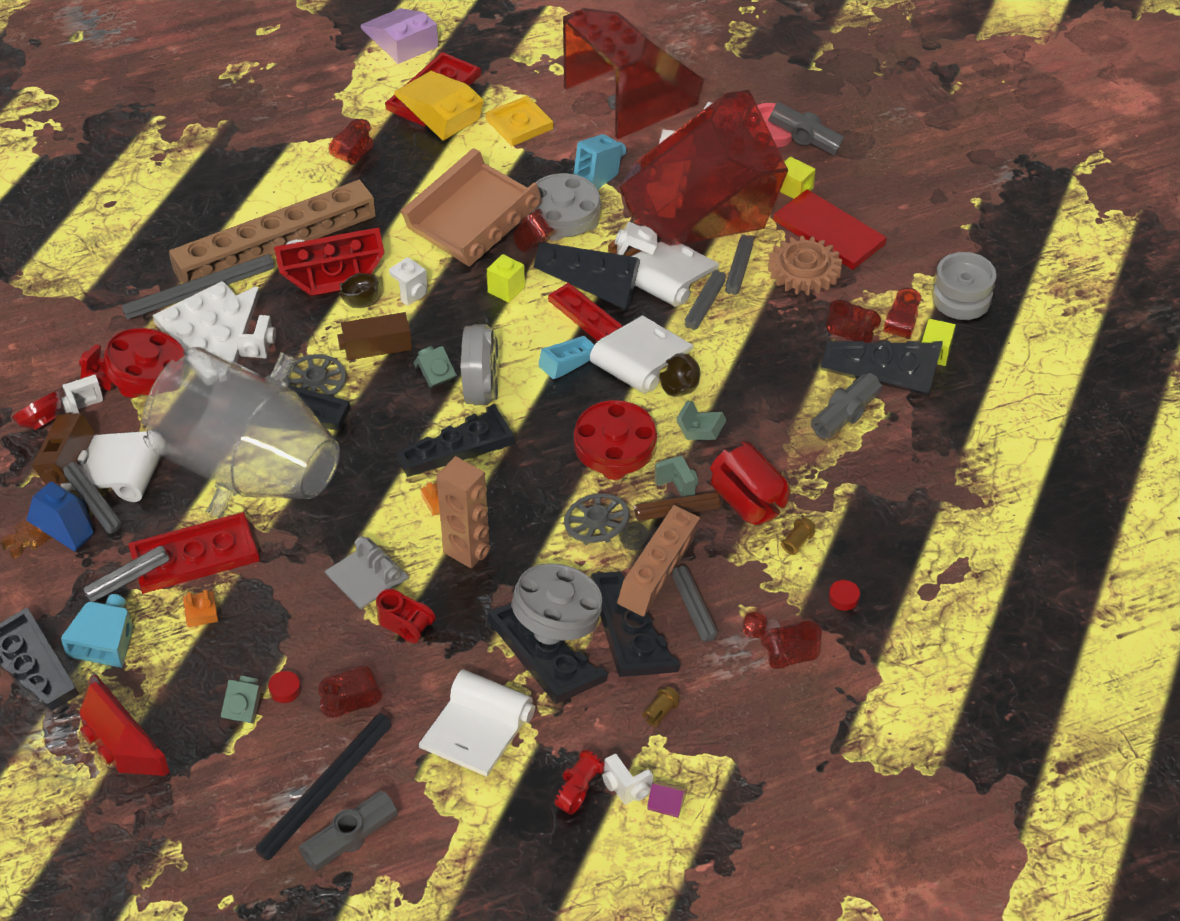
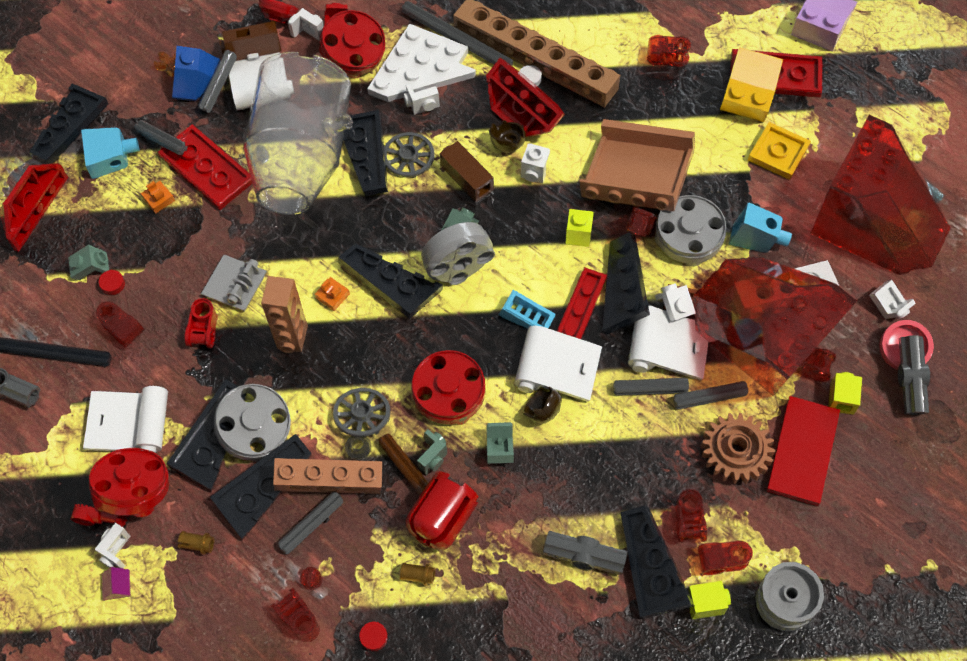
camera: 65 degrees right, 15 degrees up
none -> red piece [89,448,169,517]

